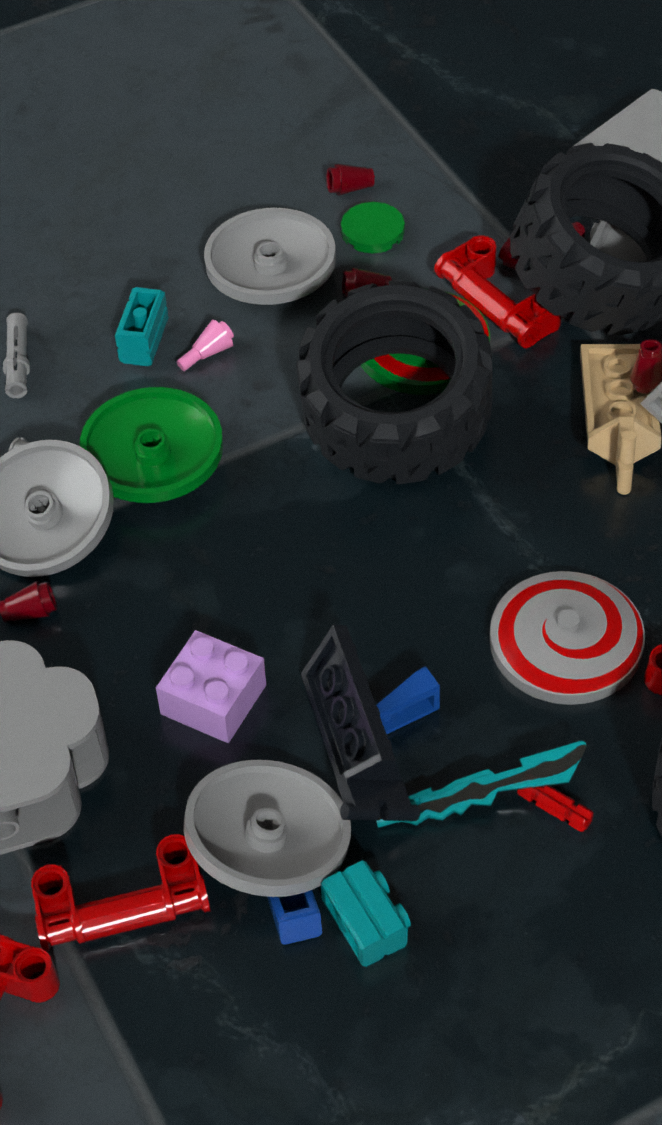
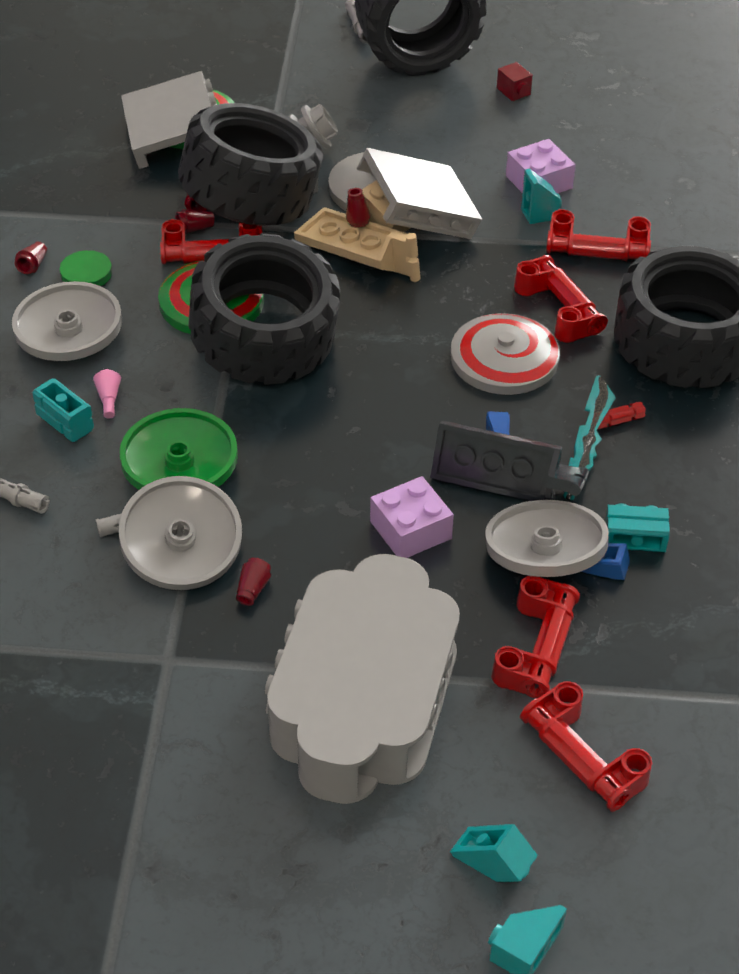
camera: 60 degrees left, 5 degrees down
dark red cone [342,268,392,297] -> none

